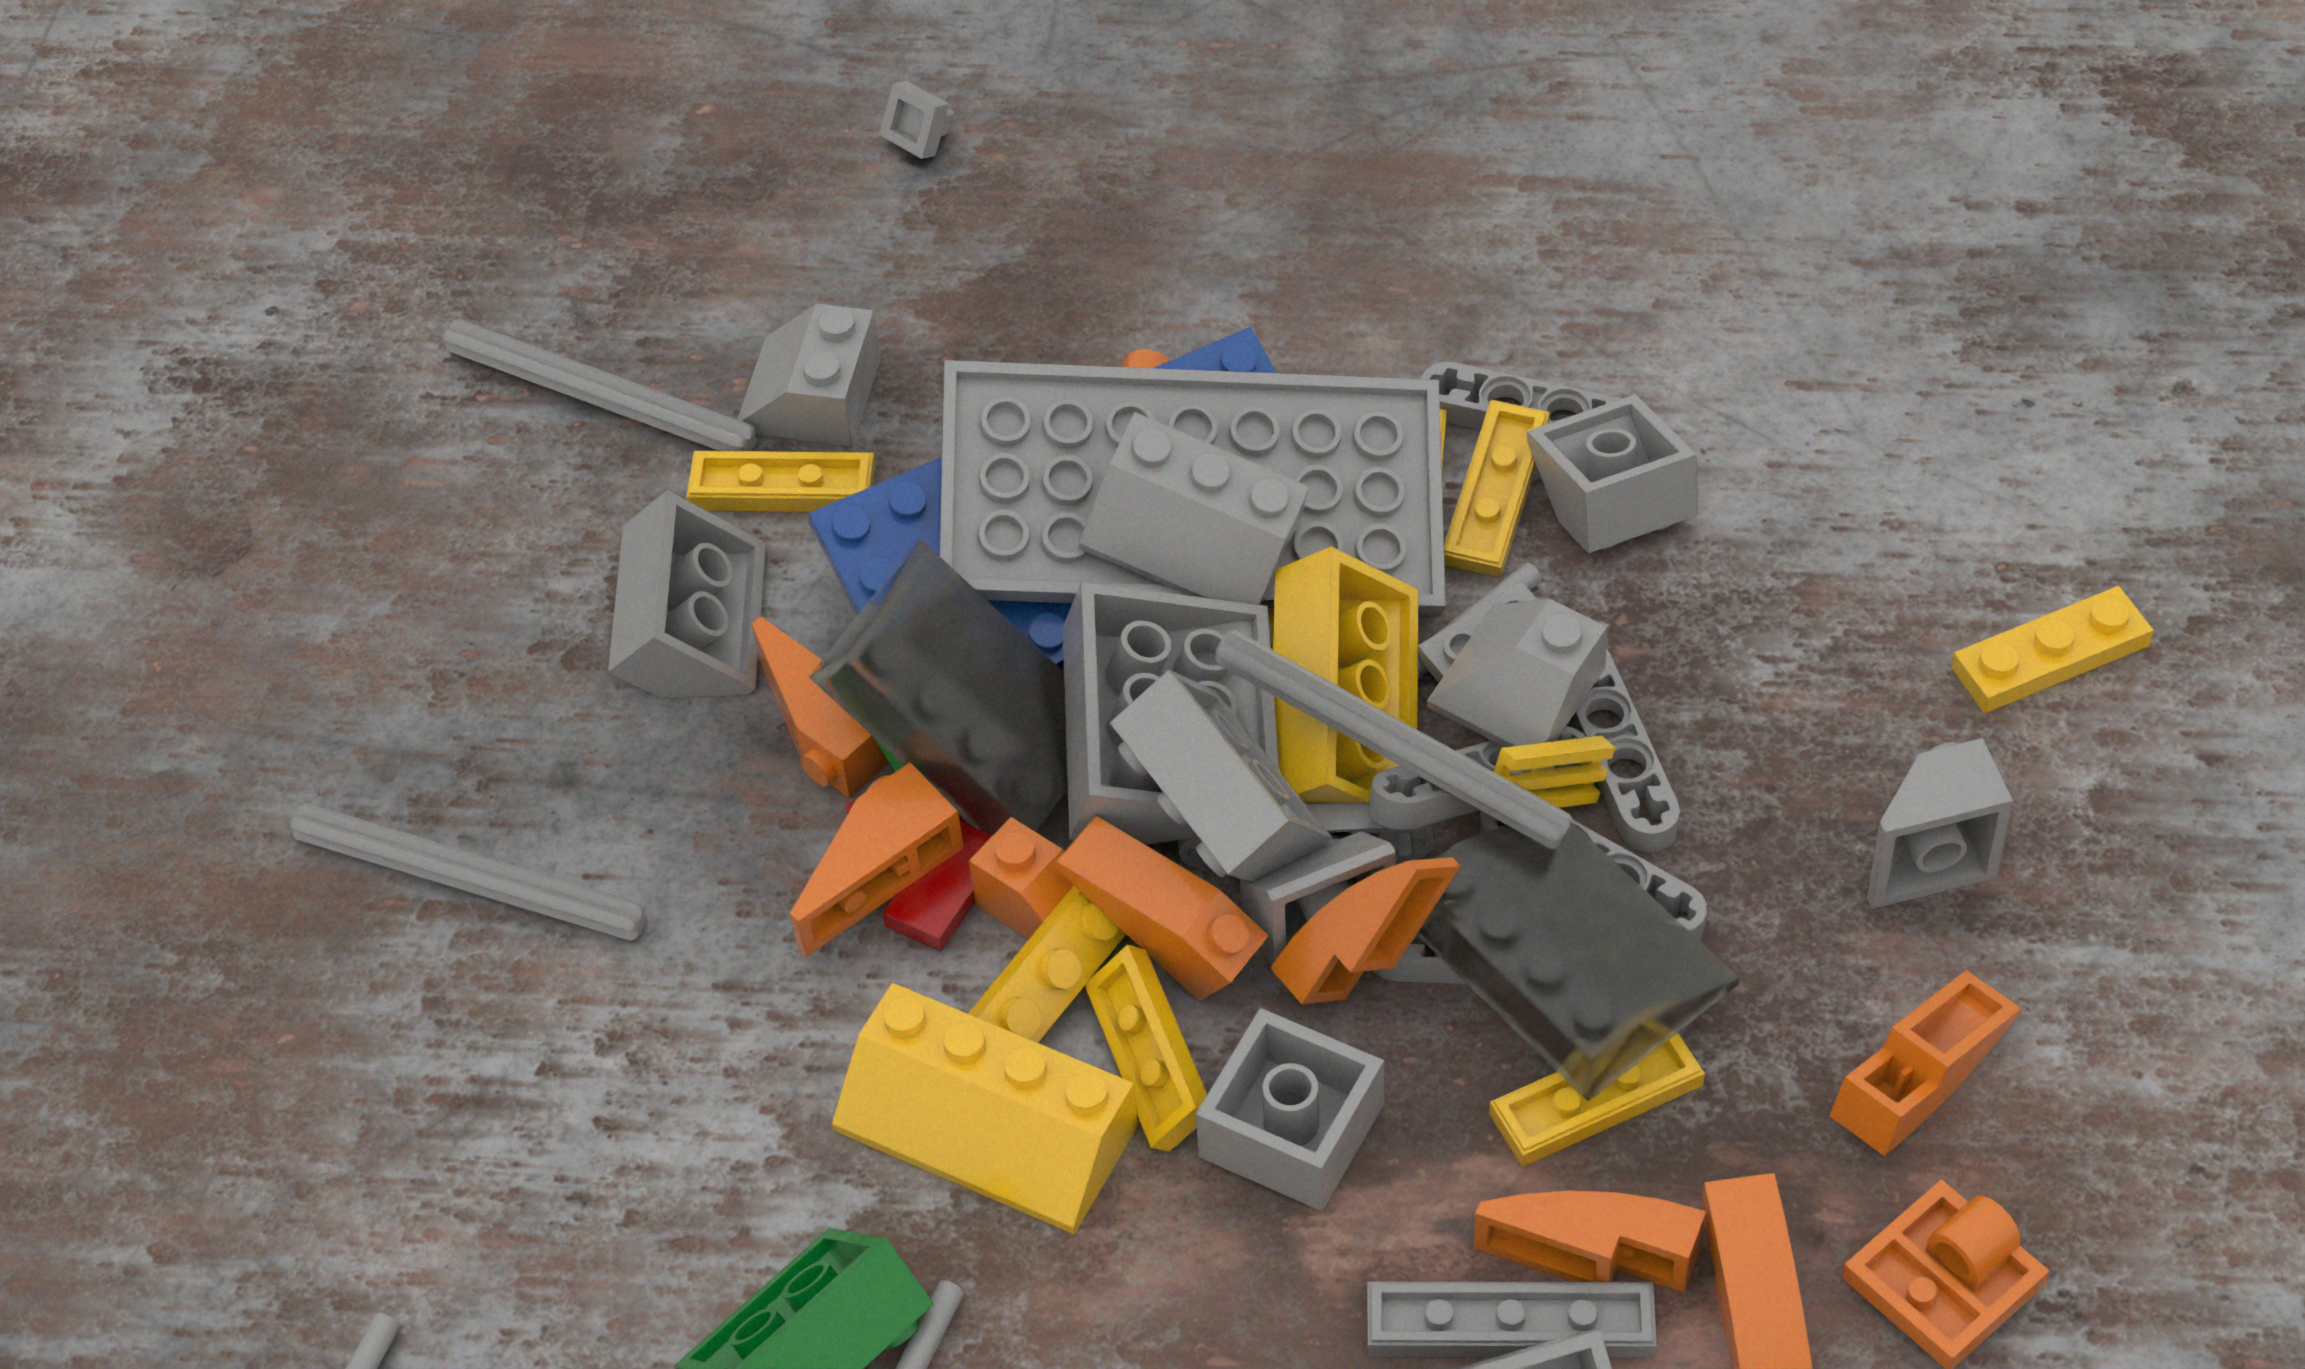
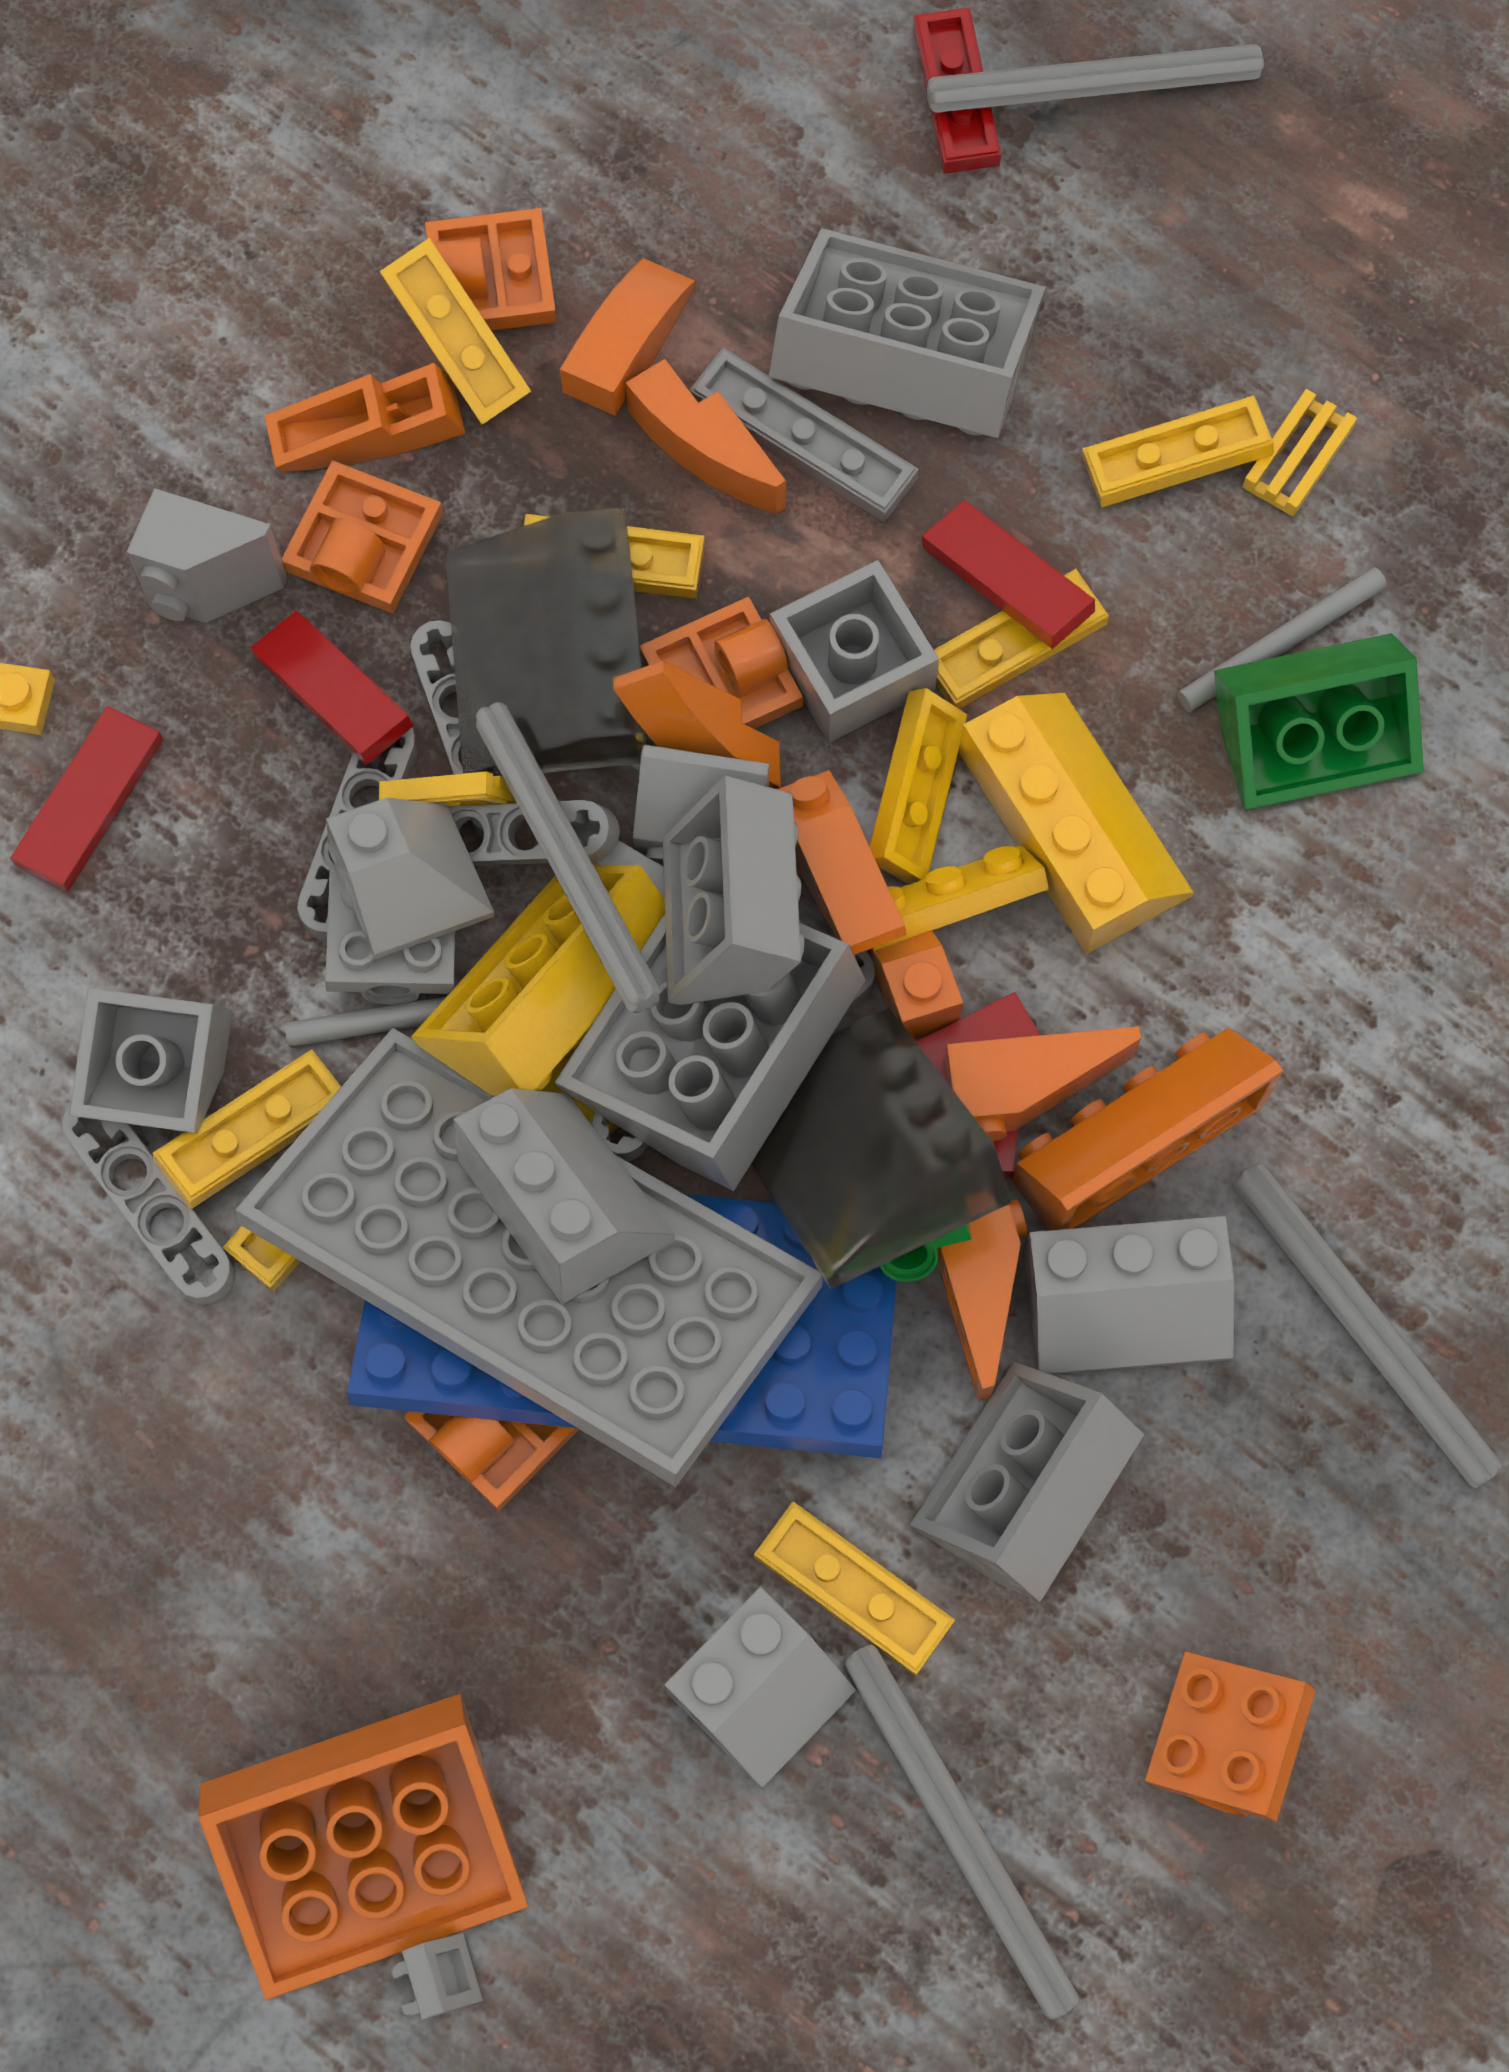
camera: 150 degrees left, 20 degrees up
none -> red tile [10,705,163,893]
none -> orange slope [198,1694,528,2000]
none -> red tile [250,610,414,765]
none -> orange plate [282,460,444,614]
none -> yellow plate [380,238,531,425]
none -> orange plate [639,596,803,729]
none -> red tile [922,499,1095,649]
none -> yellow tile [934,569,1109,709]
none -> orange slope [1012,1028,1284,1231]
none -> light grey slope [1024,1216,1234,1376]
none -> orange plate [1145,1651,1316,1822]

